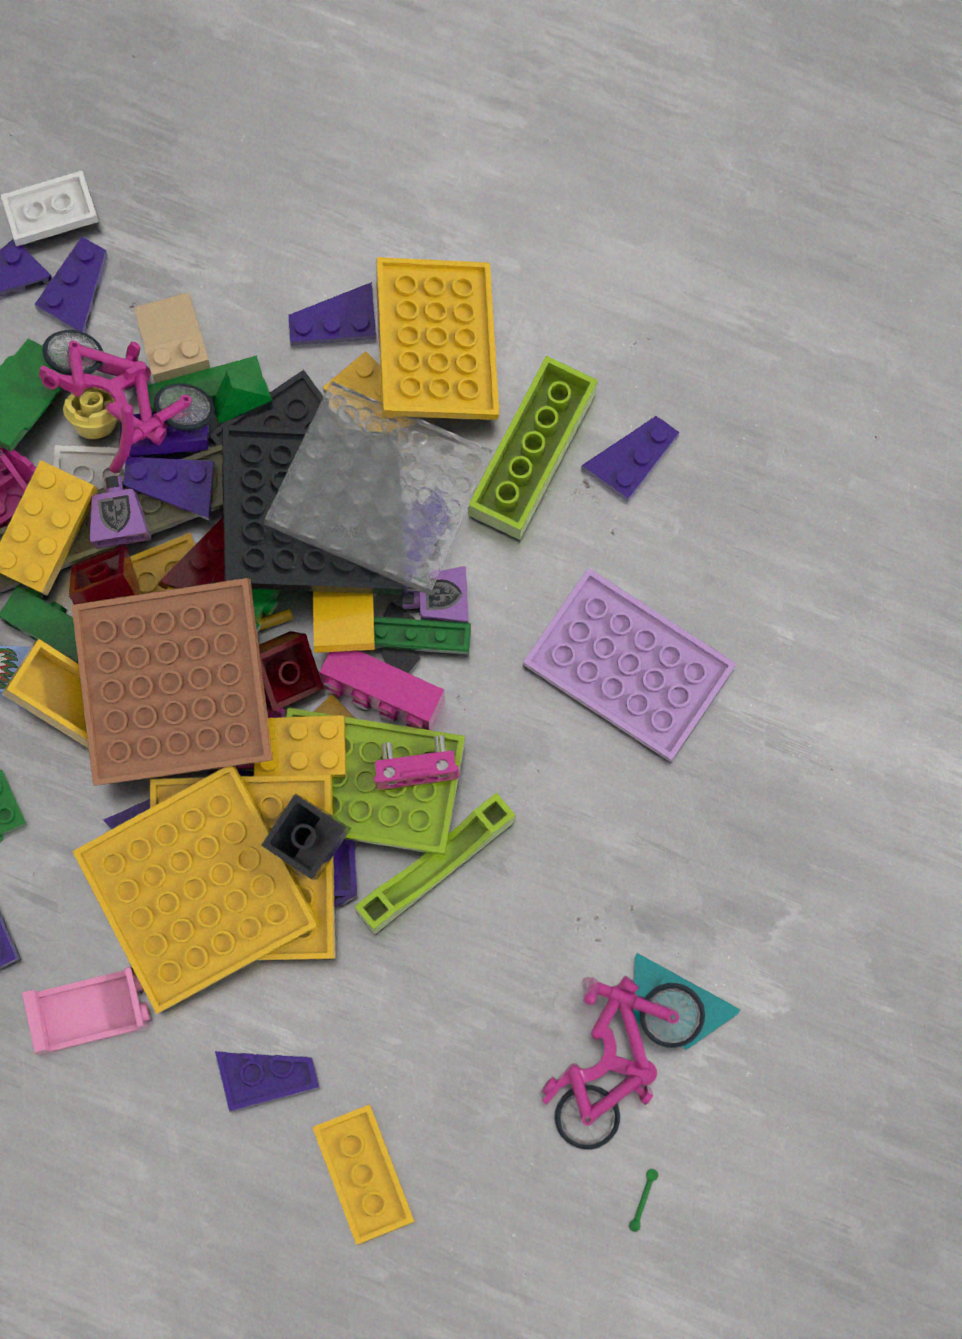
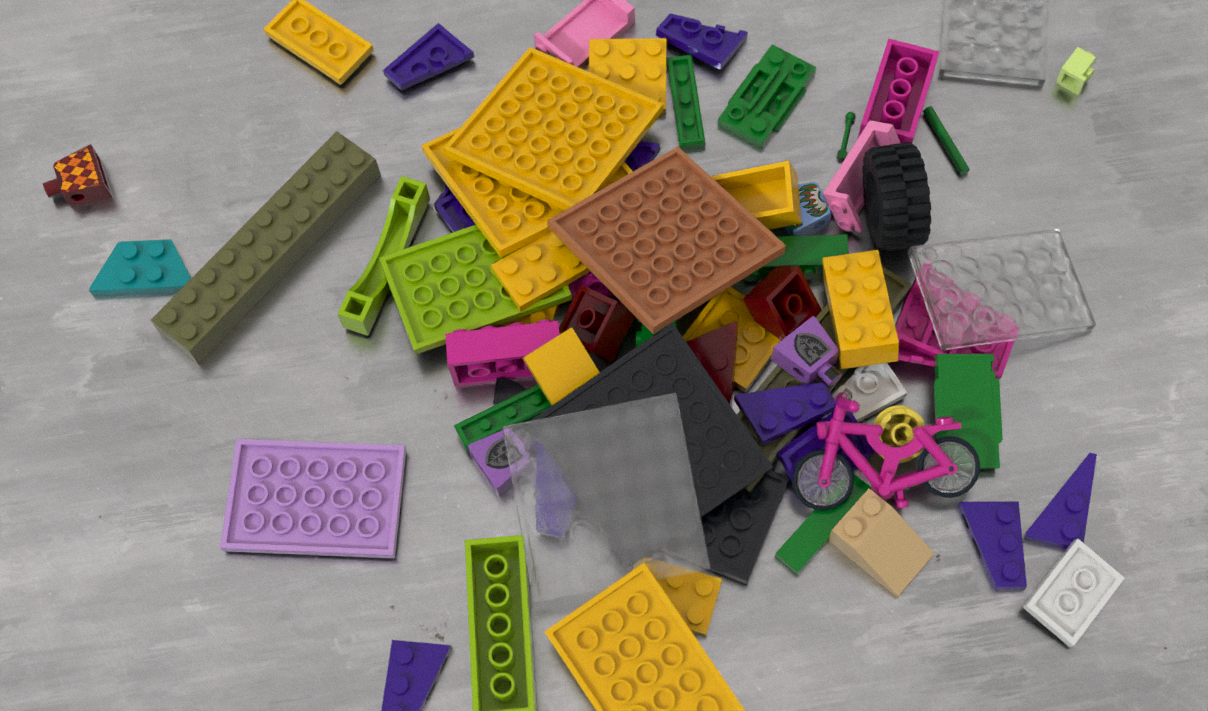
camera: 155 degrees right, 10 degrees down
green slope [213,371,272,424] -> none
black slope [261,793,351,880] -> none
dark purple wing [288,282,376,346] -> none
dark pink piece [374,735,460,790] -> none
piece [541,976,705,1149] -> none
green hinge [629,1169,658,1232] -> none
none -> dark red torso [43,144,112,206]
none -> olive brick [150,131,381,364]
none -> yellow plate [589,38,666,114]
none -> green tile [666,55,706,150]

